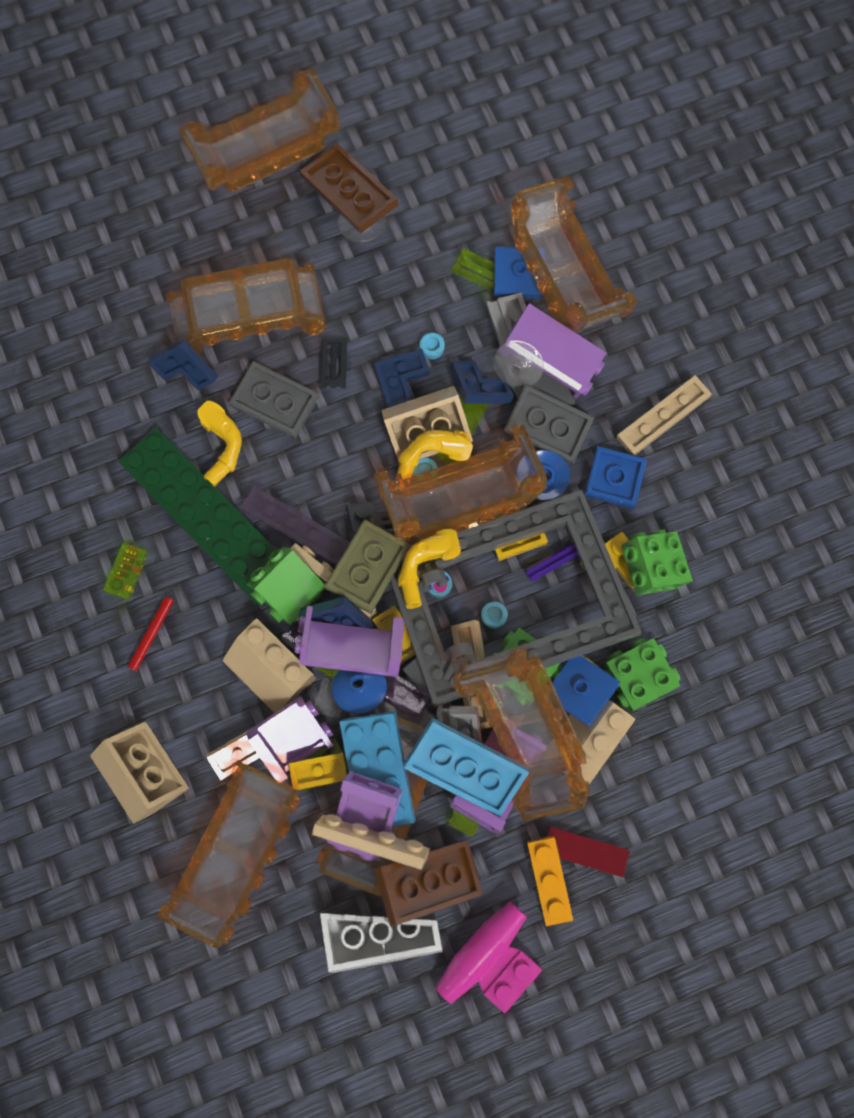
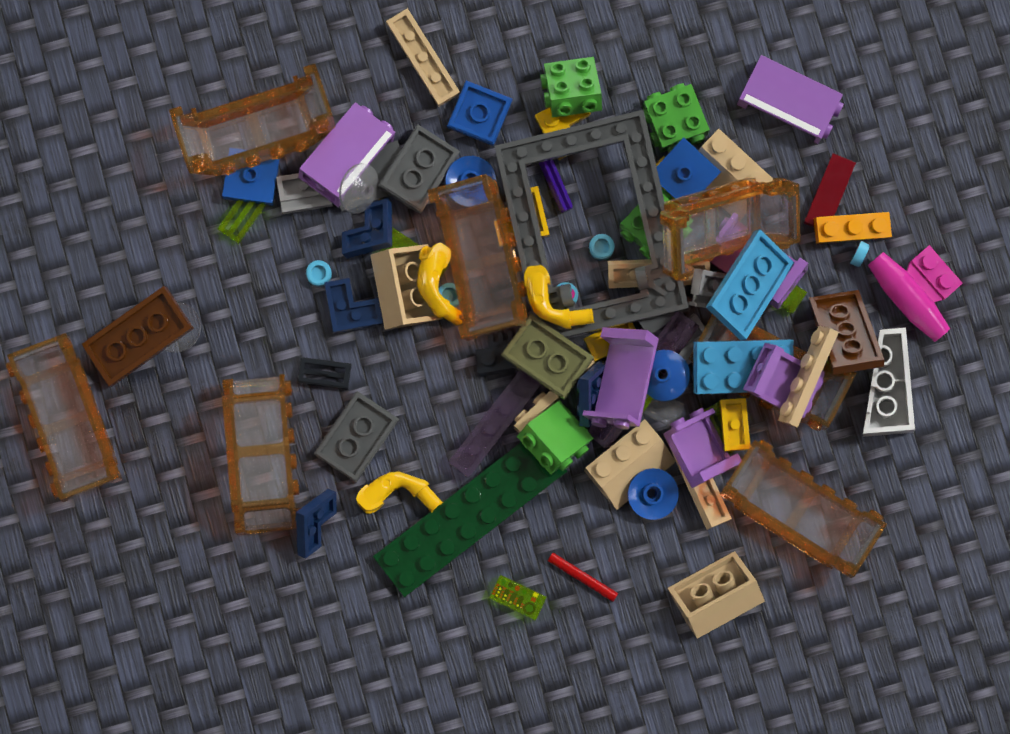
camera: 90 degrees left, 5 degrees up
none -> blue dish [628,468,679,520]
none -> medium lavender panel [737,55,844,144]
none -> medium azure tile [850,241,870,267]

